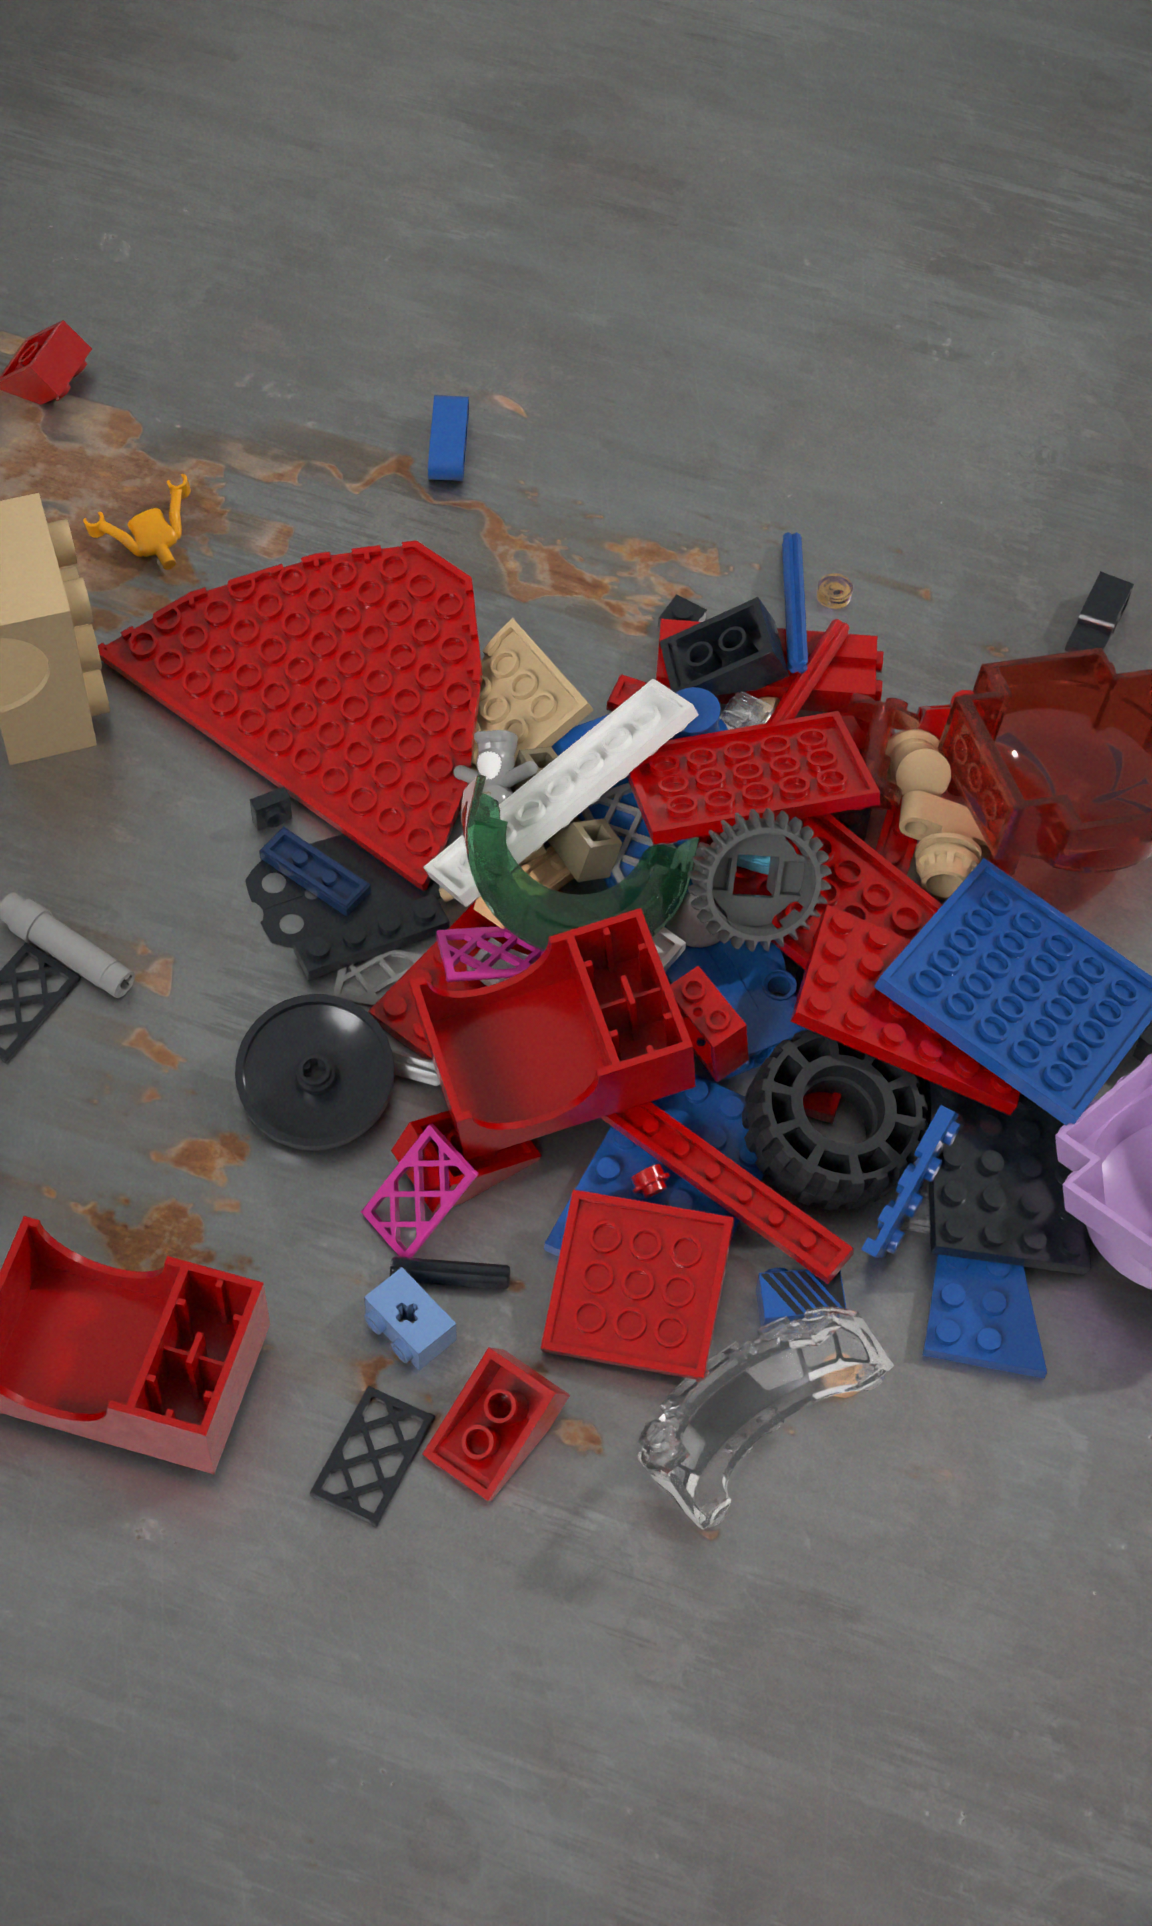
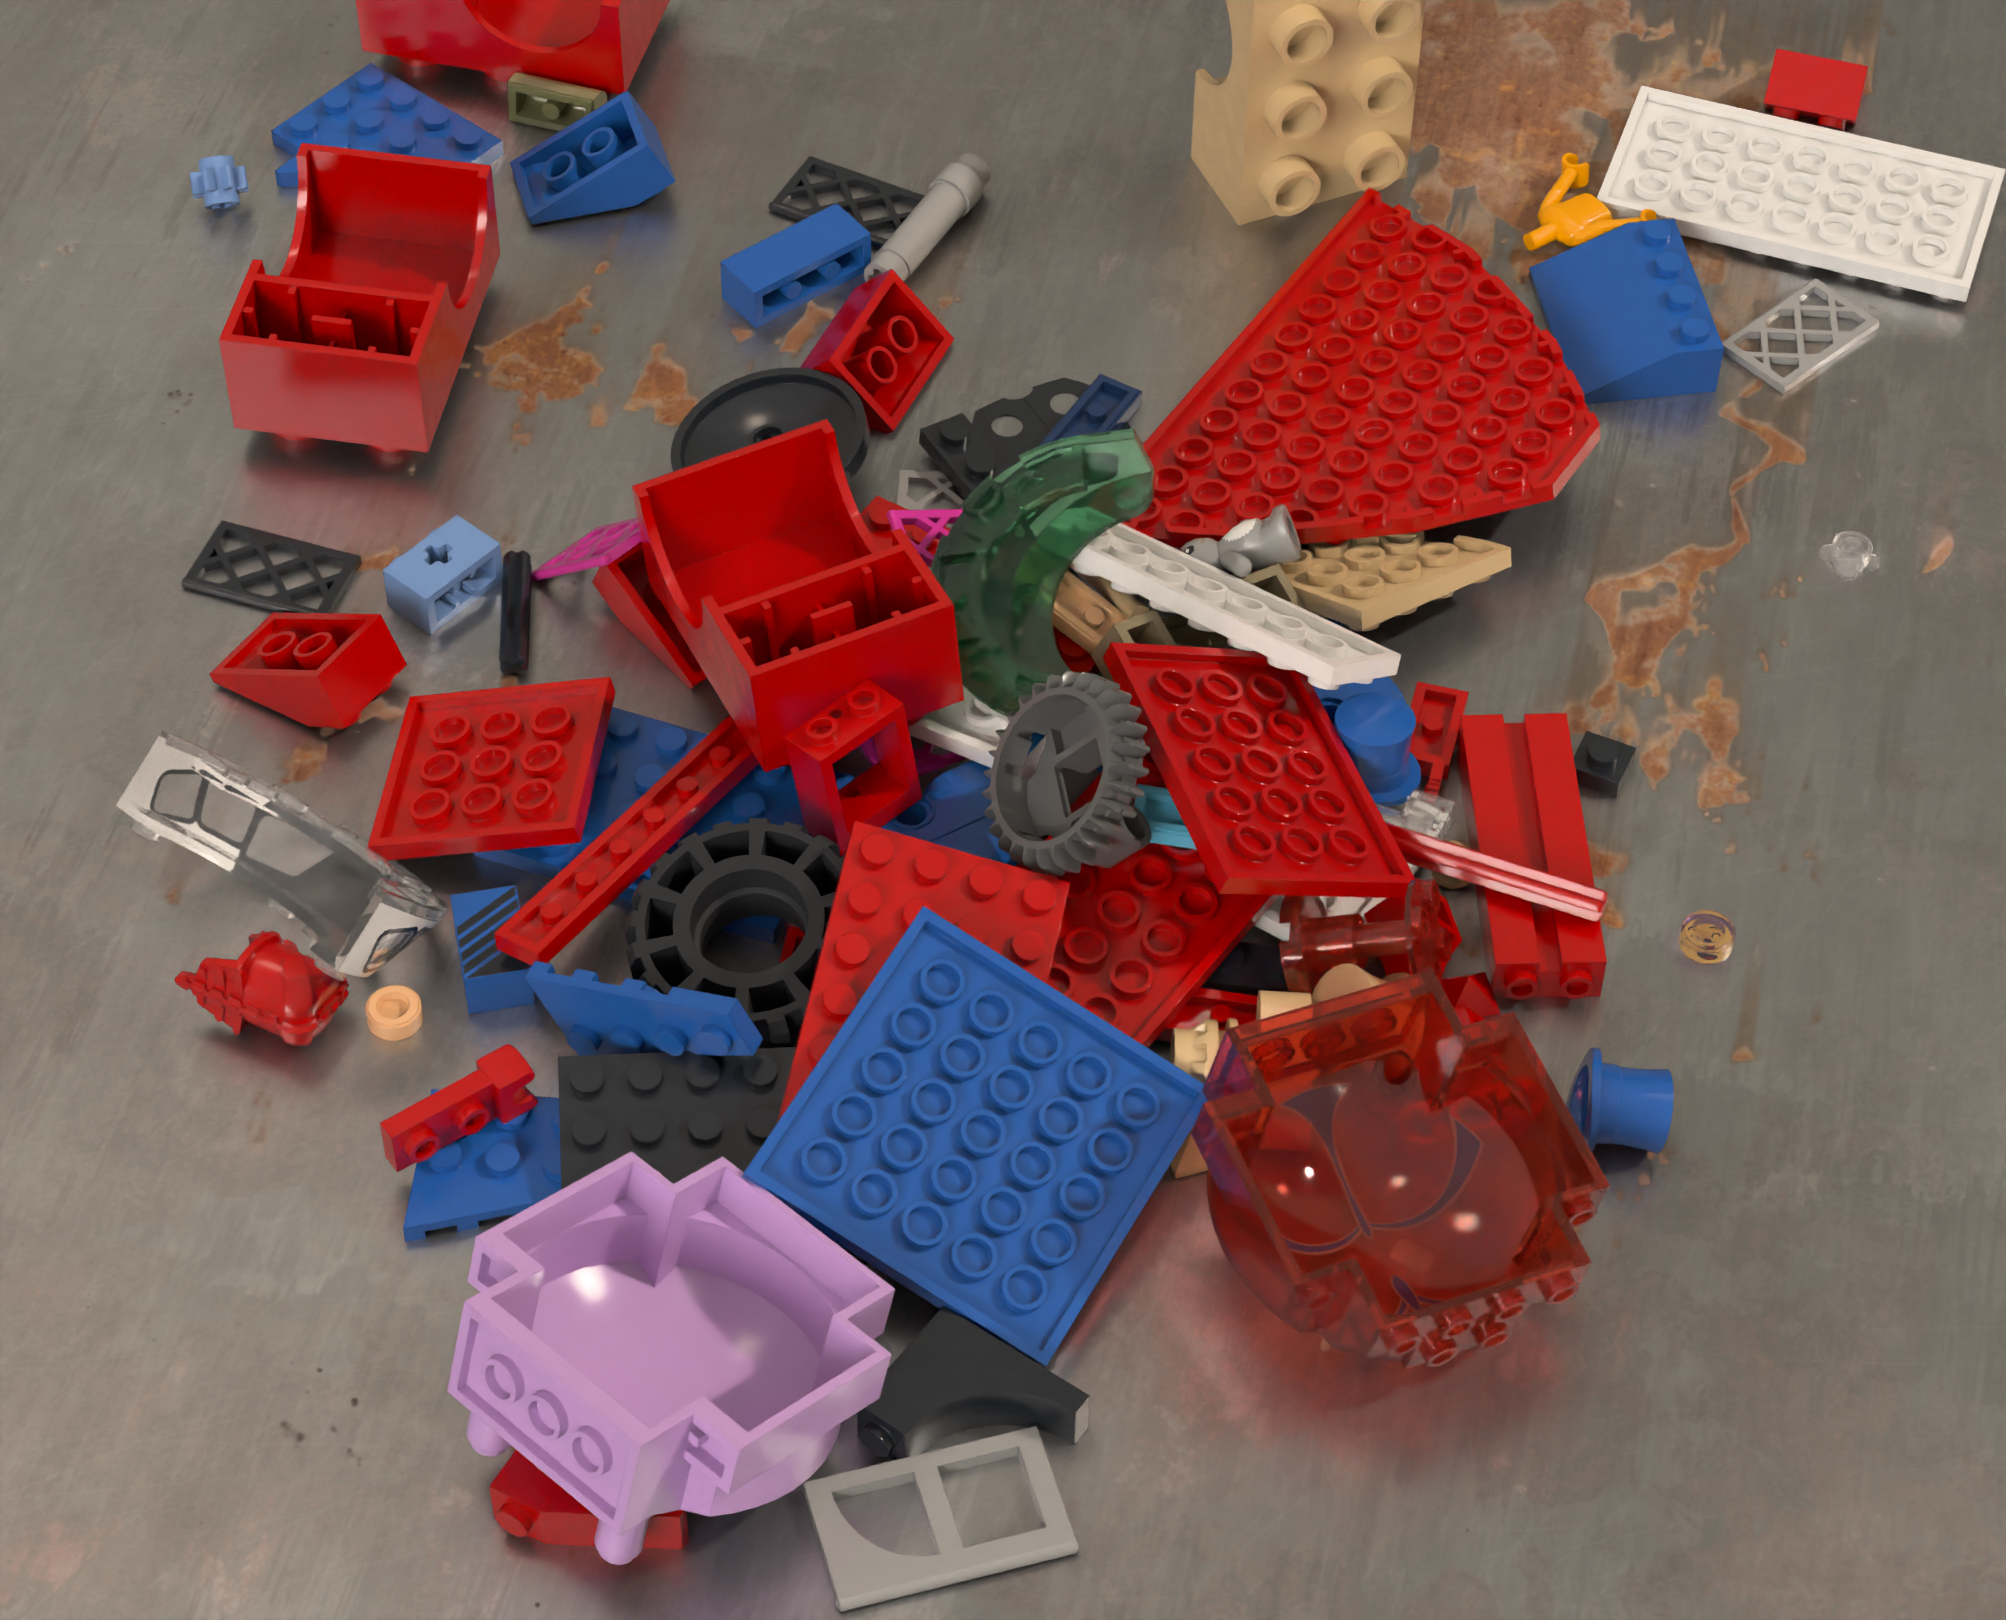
camera: 85 degrees right, 10 degrees down
black plate [249,787,292,831] -> none
blue beam [428,395,469,481] -> none
red plate [631,1164,670,1198] -> none
black slope [659,597,790,695] -> none
blue axle [782,532,808,674] -> none
black piece [1065,571,1134,663] -> none
none -> red helmet [174,931,349,1046]
none -> red plate [380,1044,538,1172]
none -> blue brick [720,203,871,328]
none -> red slope [800,269,954,434]
none -> blue slope [1528,218,1724,405]
none -> blue piece [1564,1047,1674,1155]
none -> white plate [1597,85,2006,302]
none -> light grey window [1722,279,1880,394]
none -> clear plate [1819,531,1881,581]

